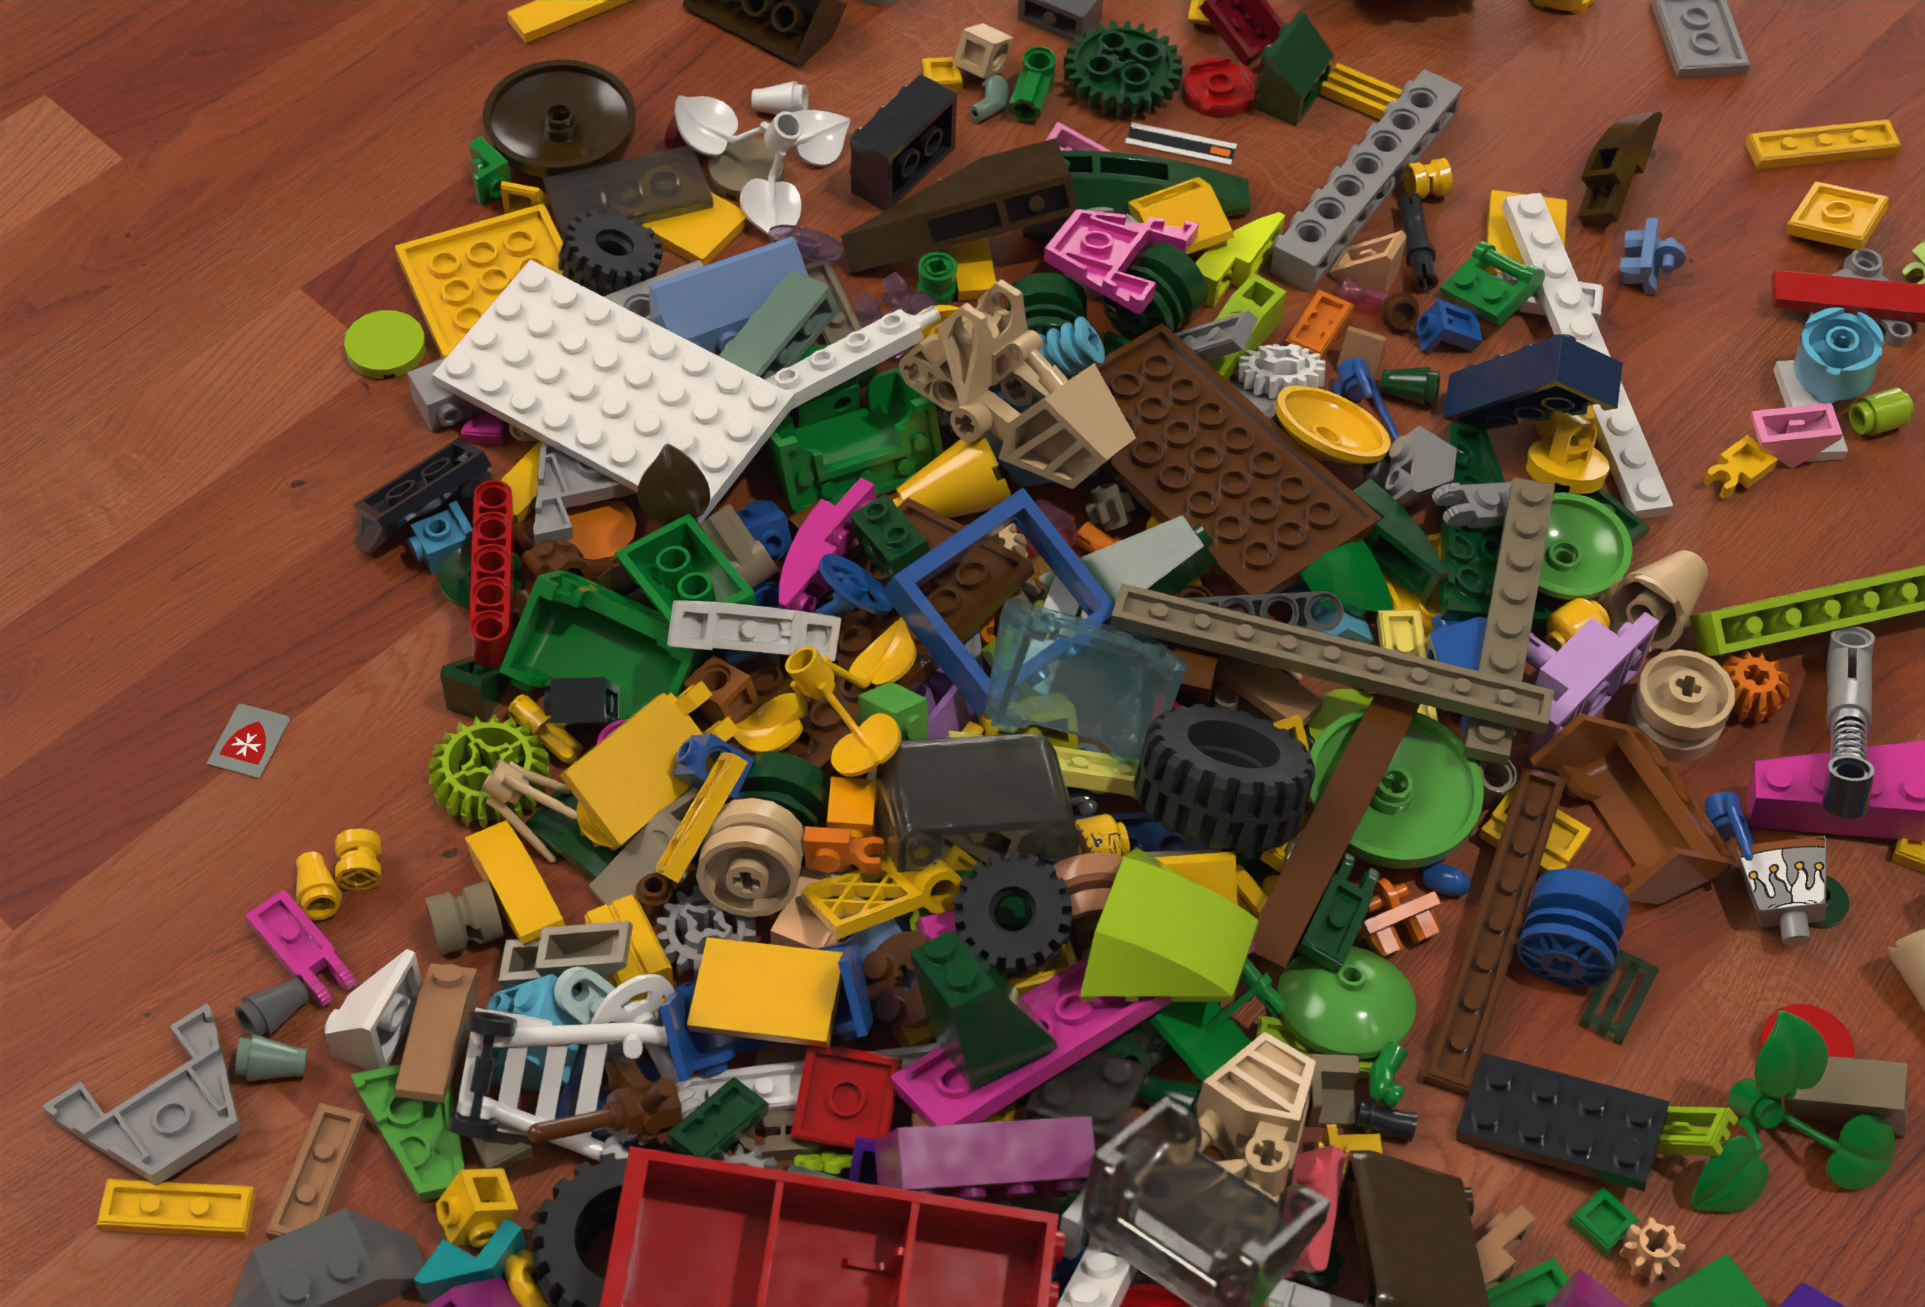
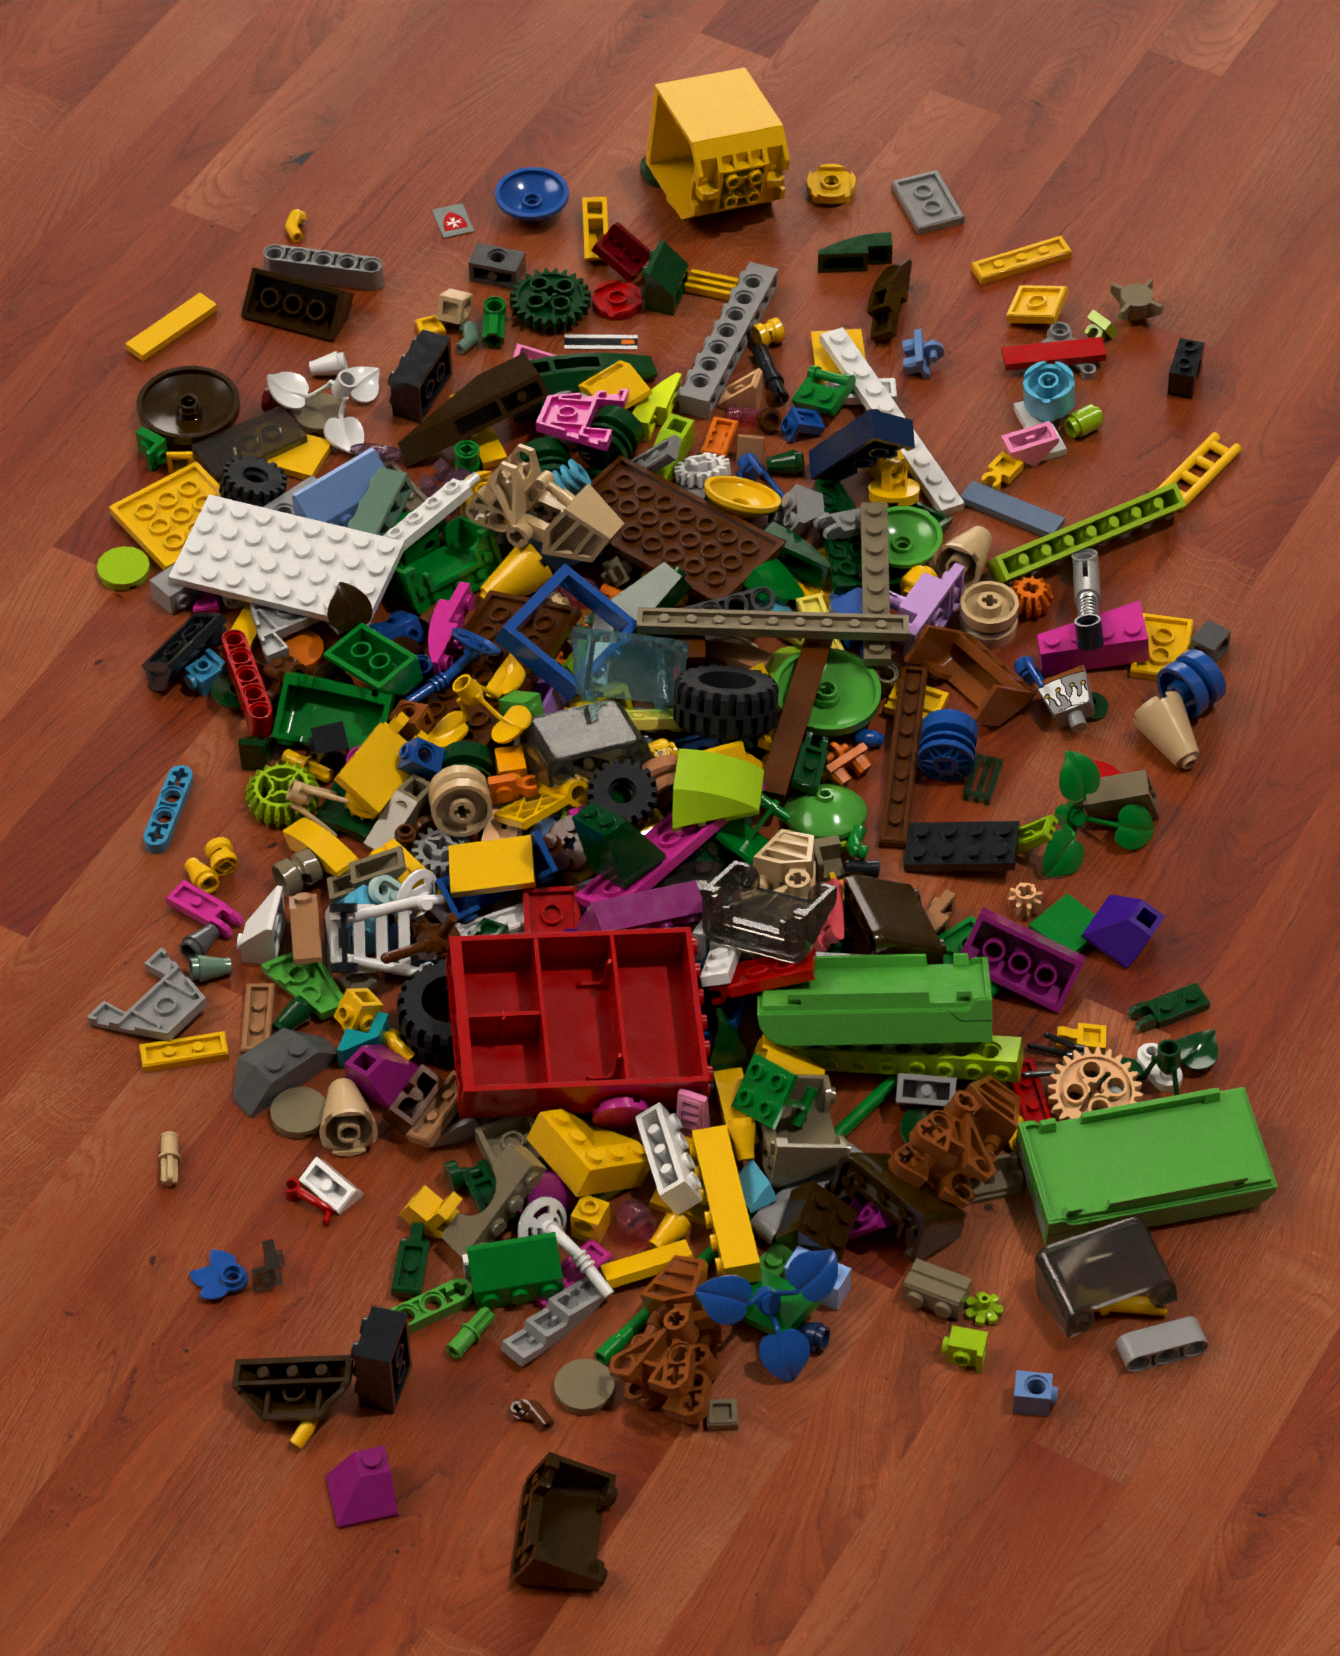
camera: 10 degrees left, 5 degrees down
light grey sticker [206,704,290,778] -> none
yellow tile [655,752,748,883] -> none
white slope [667,601,841,661] -> none
dark tan piece [699,504,779,590] -> none
dark green brick [849,494,938,583] -> none
green tile [1569,1187,1640,1257] -> none
none -> dark azure beam [143,765,194,854]
none -> dark green cone [272,995,314,1032]
none -> dark green slope [818,232,893,273]
none -> sand blue tile [960,480,1065,537]

